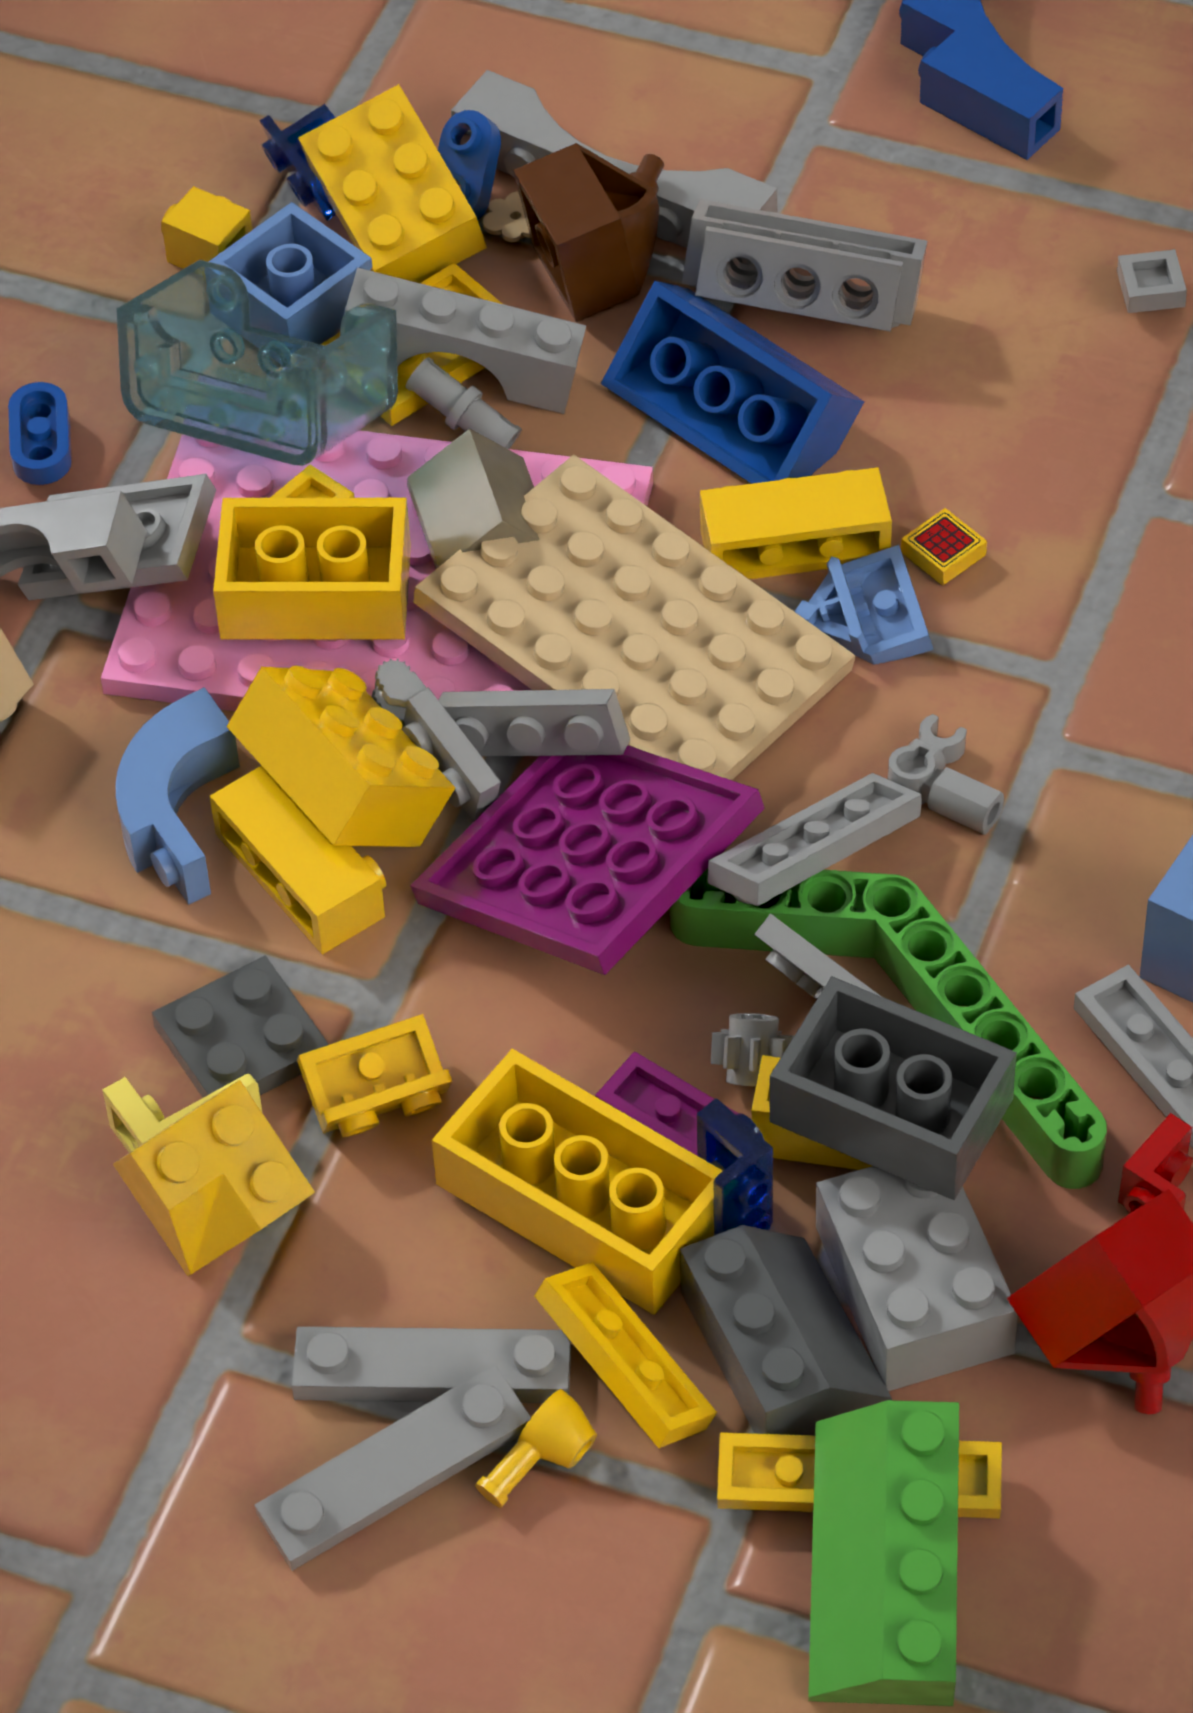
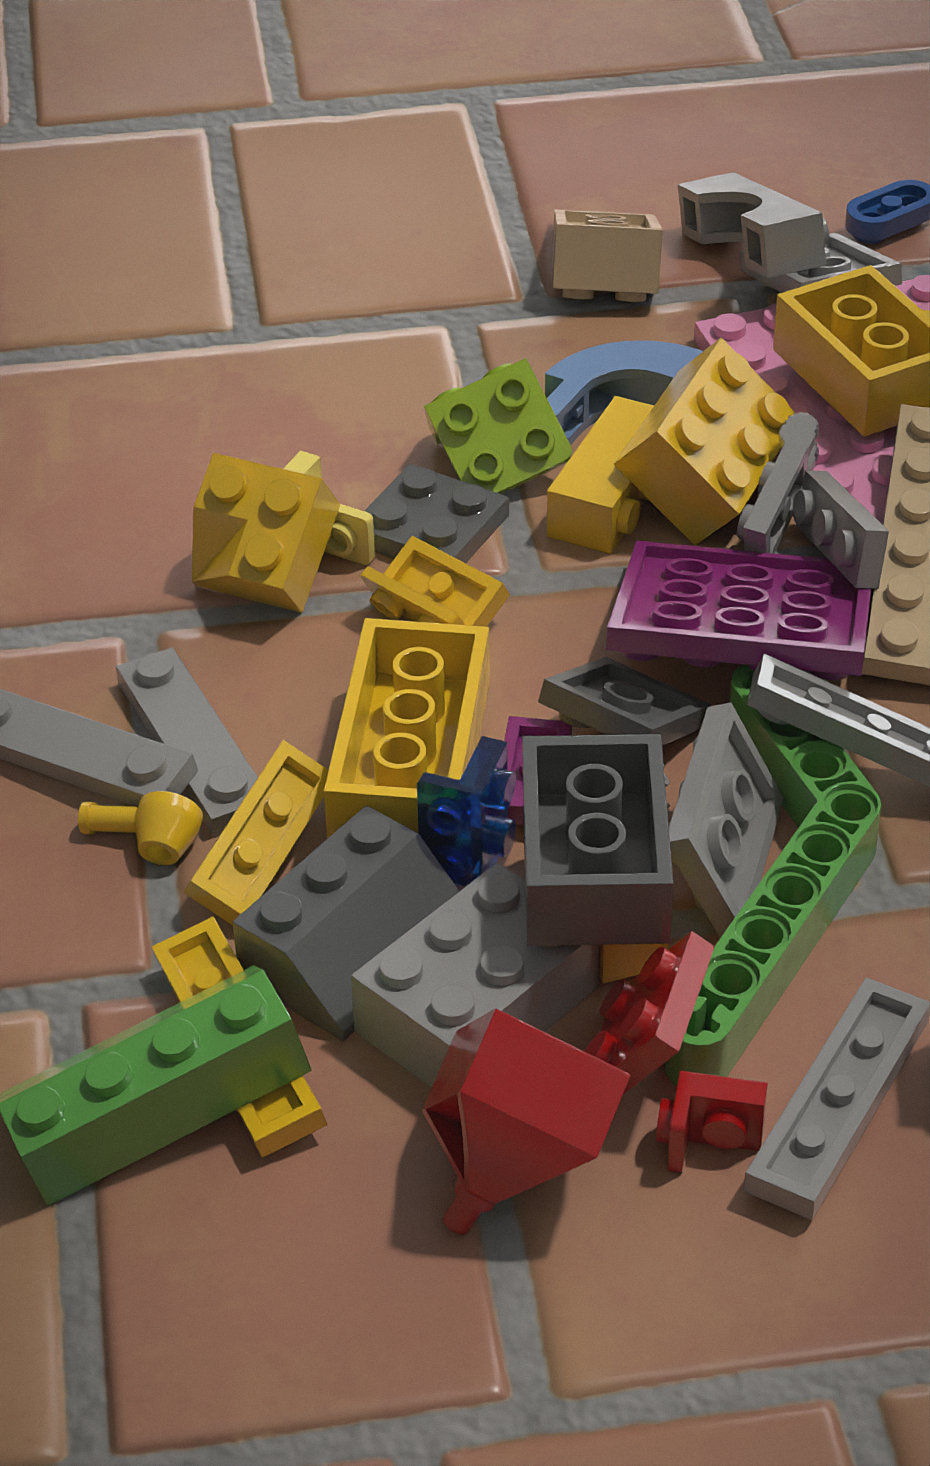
camera: 60 degrees right, 10 degrees down
none -> lime bracket [424,358,572,494]
none -> dark grey plate [538,657,712,746]
none -> red plate [584,931,715,1095]

